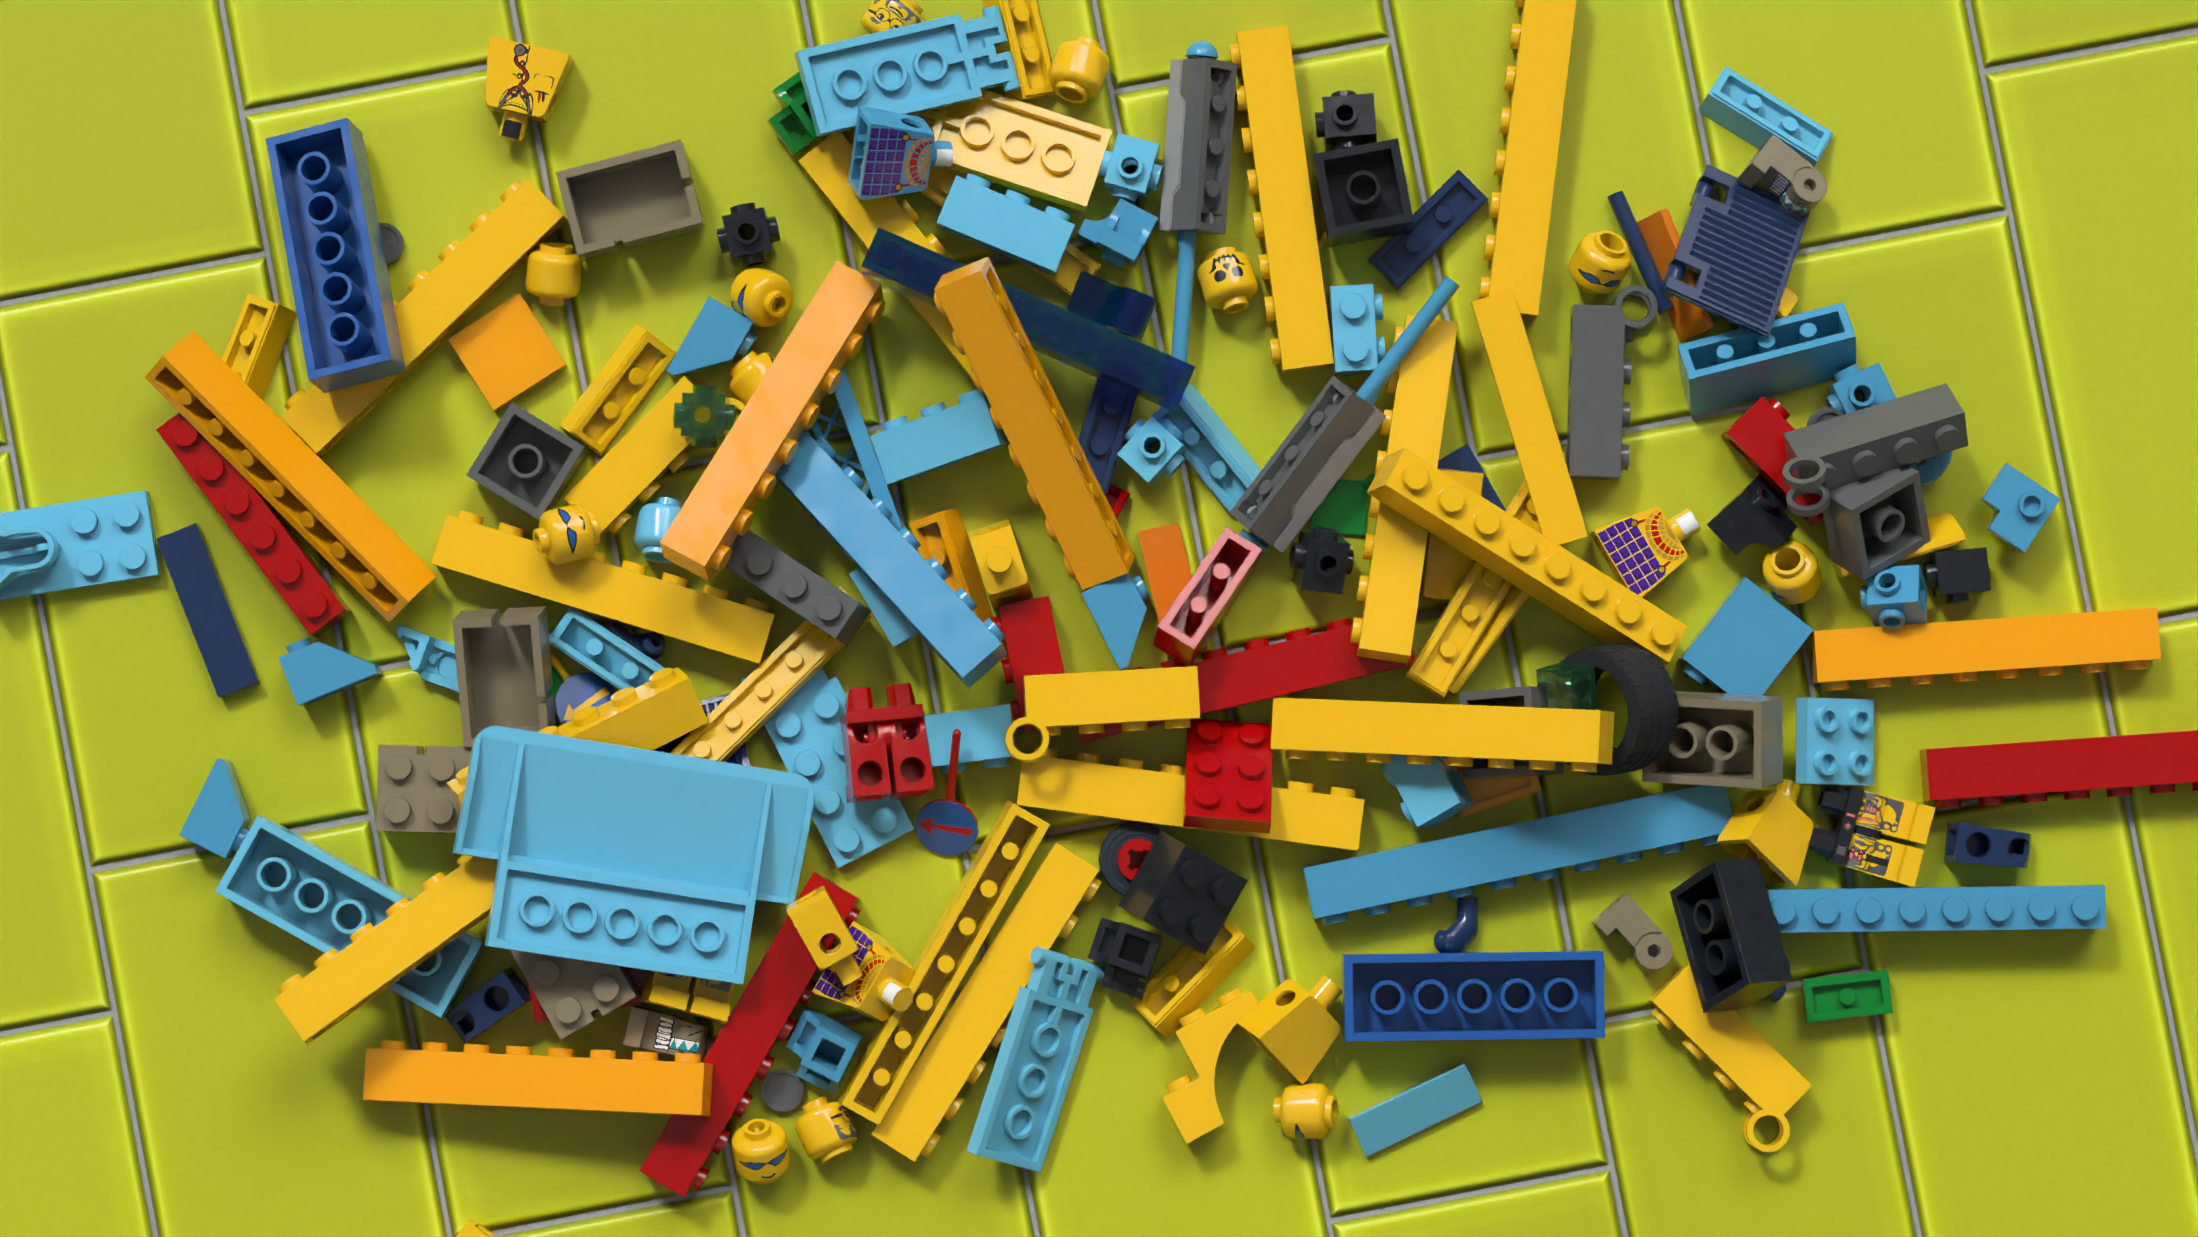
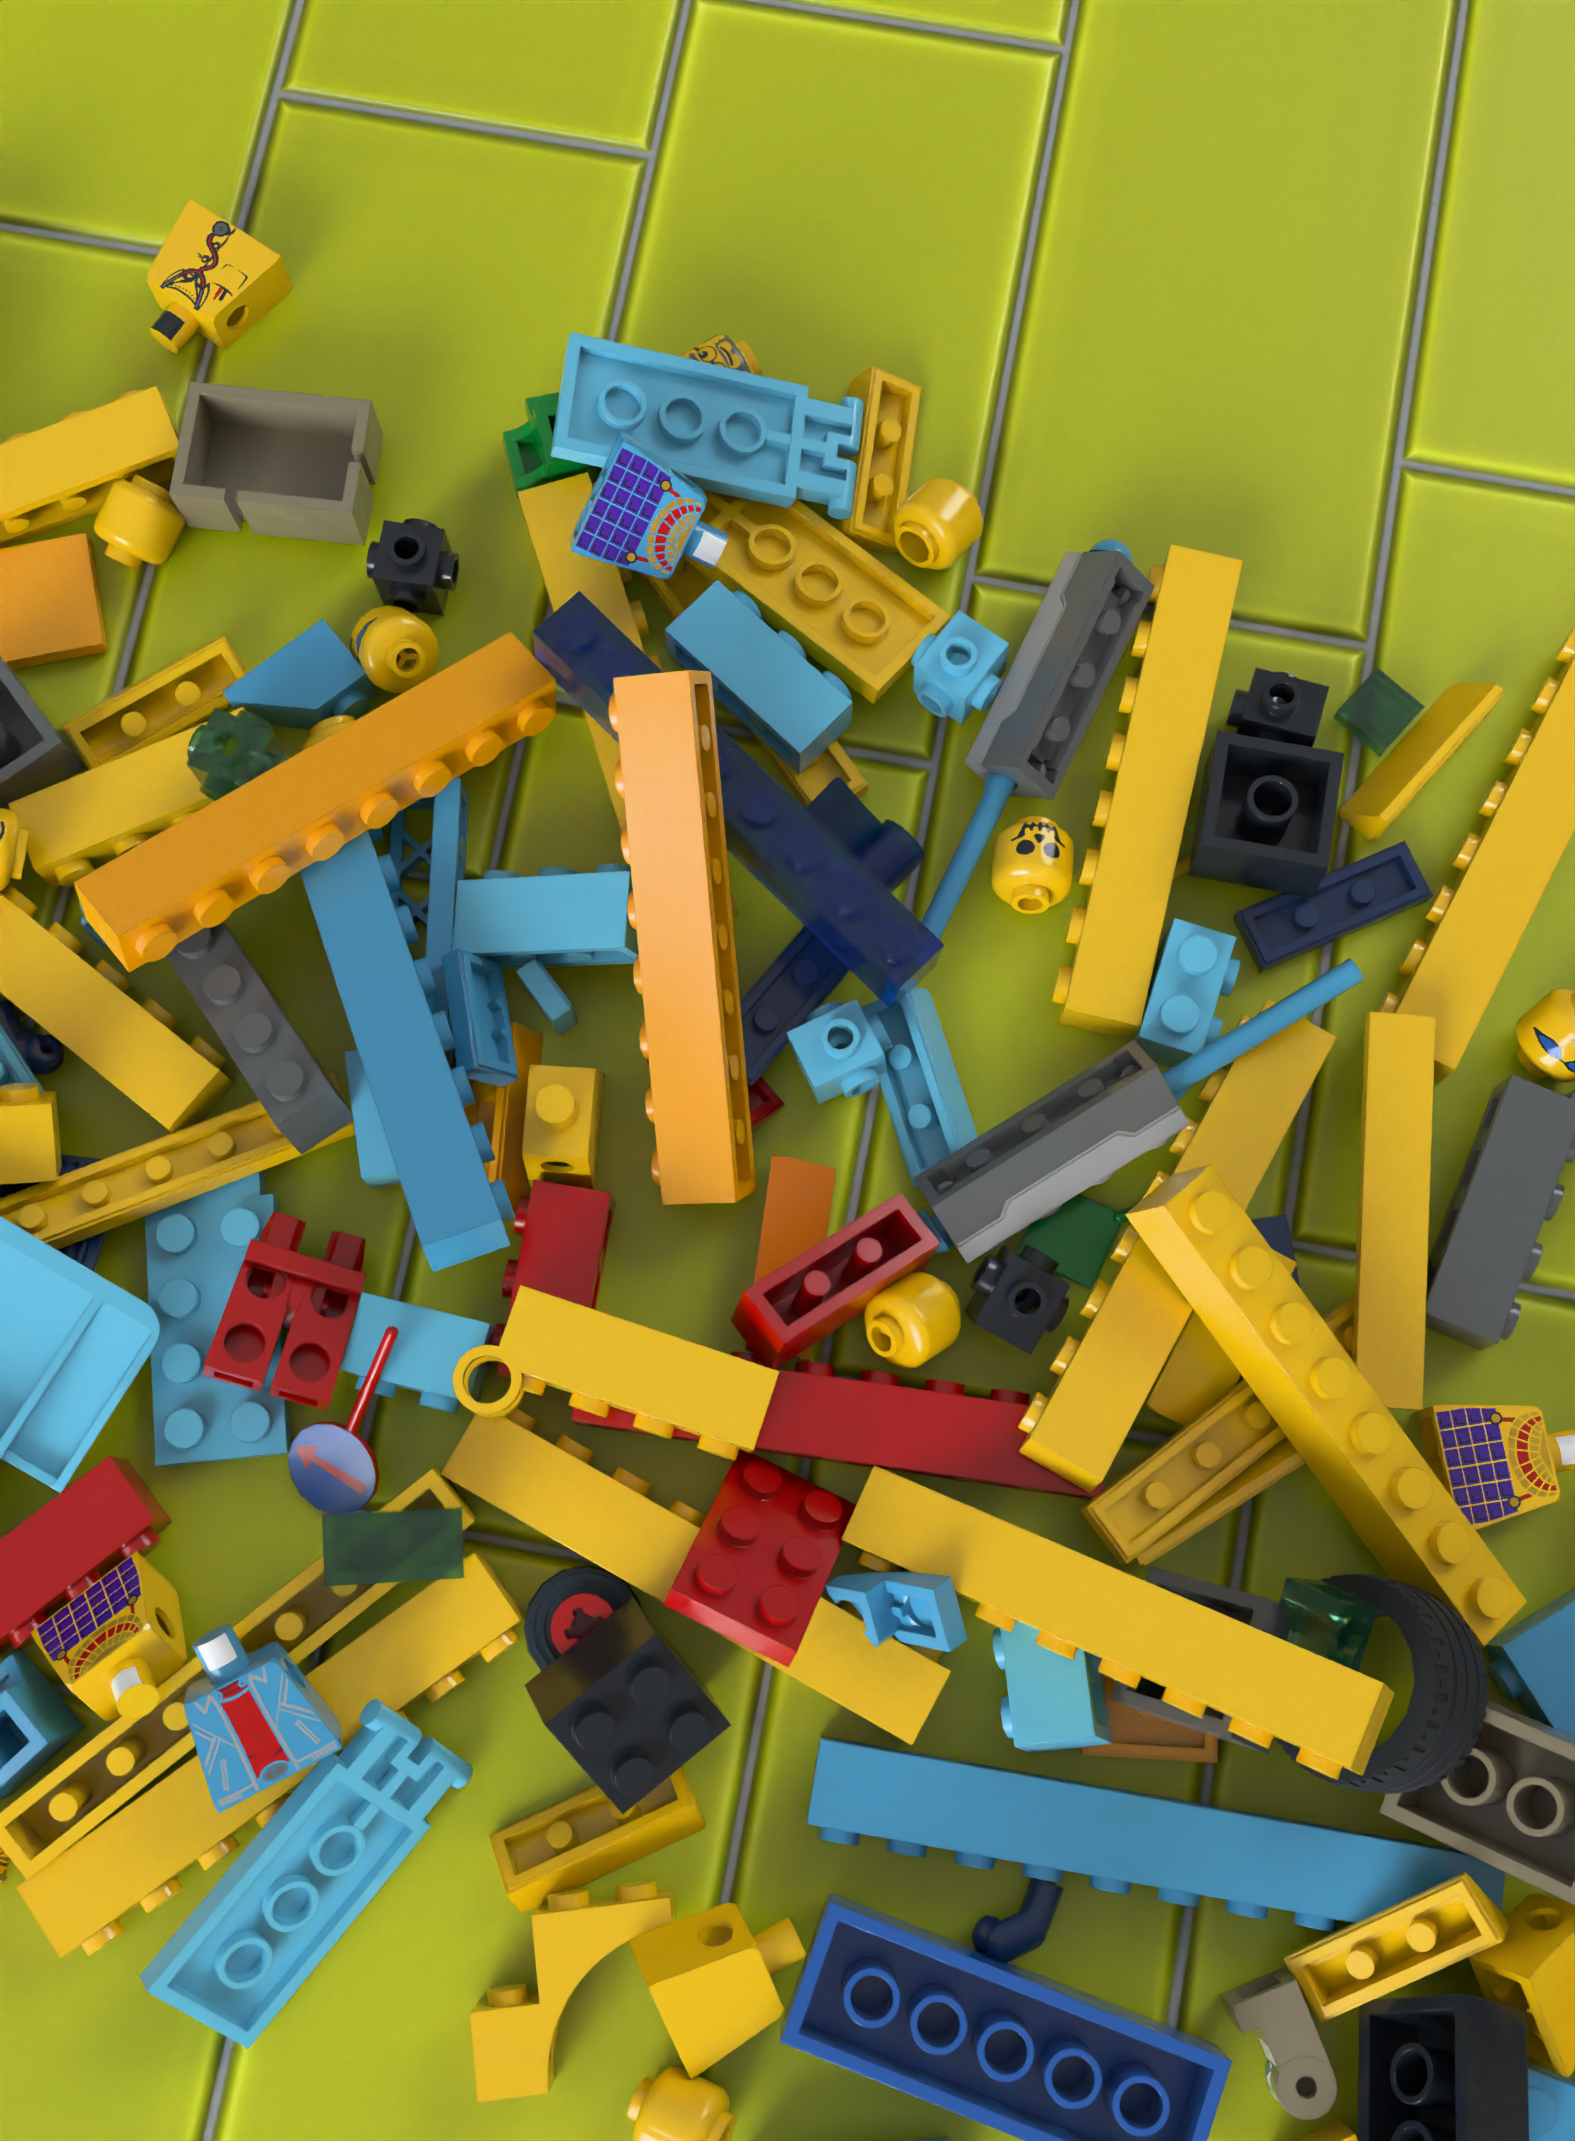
camera: 20 degrees right, 10 degrees down
yellow torso [786,885,863,987] -> none
dark azure brick [1078,198,1158,269] -> none
dark azure slope [1081,573,1150,670] -> none
black brick [1088,917,1163,1000] -> none
none -> dark azure torso [184,1624,342,1814]
none -> clear green tile [322,1506,465,1586]
none -> dark azure plate [441,949,518,1087]
none -> medium azure tile [516,959,577,1036]
none -> dark azure slope [825,1572,968,1652]
none -> yellow head [864,1271,961,1369]
none -> yellow slope [1283,1872,1510,2023]
none -> clear green tile [1333,668,1425,757]
none -> yellow slope [1339,683,1504,842]

